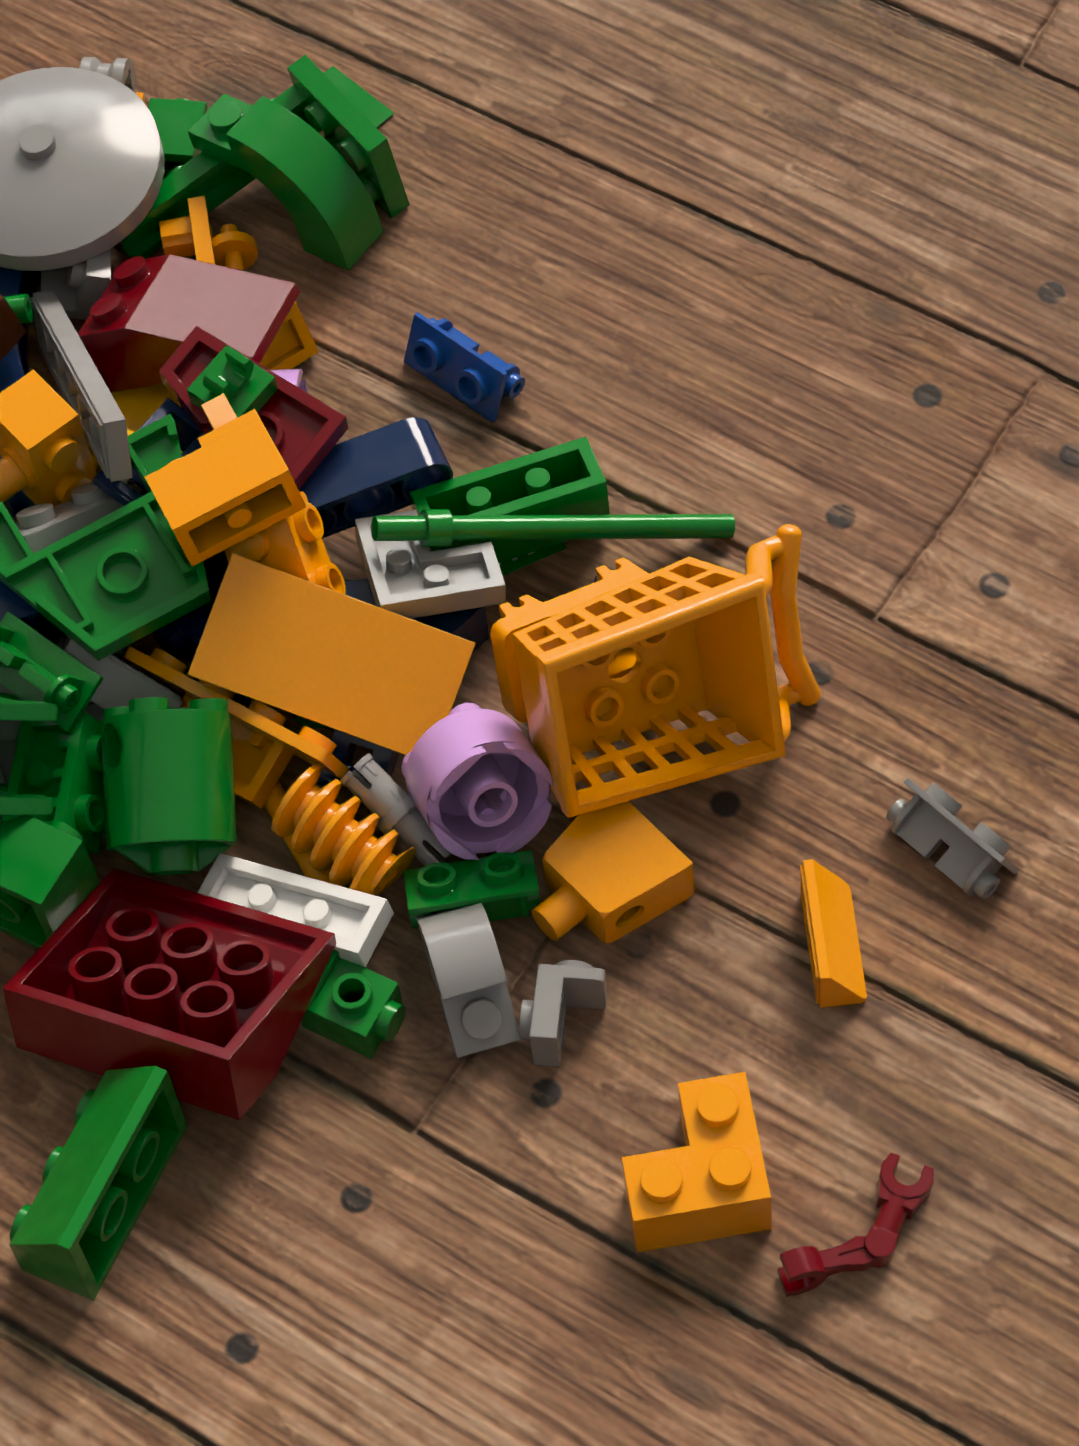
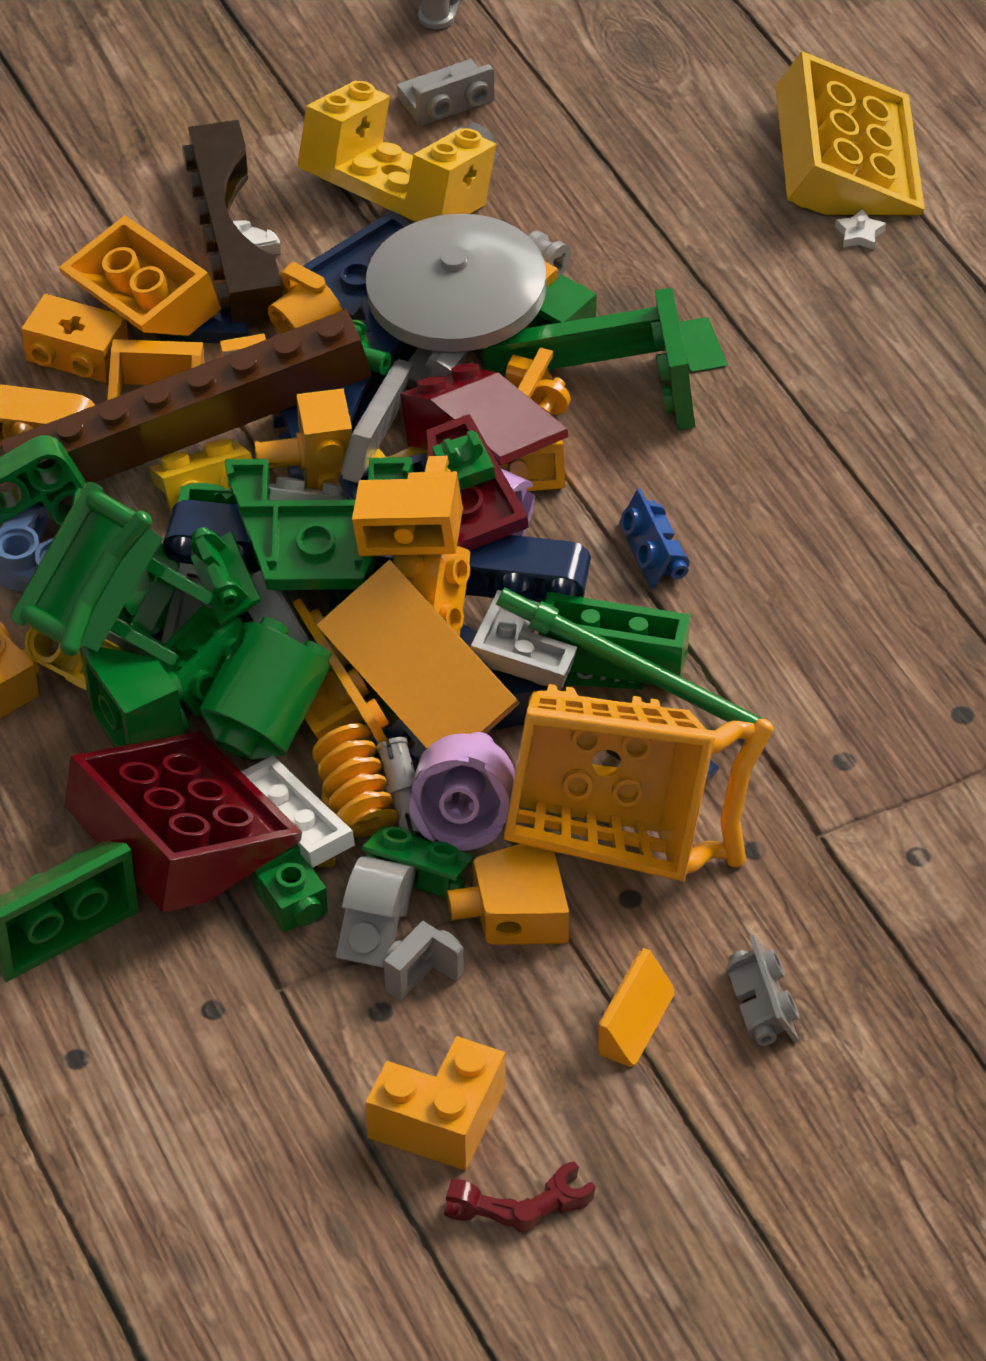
camera: 25 degrees right, 10 degrees down
green arch [188,94,384,271] -> none

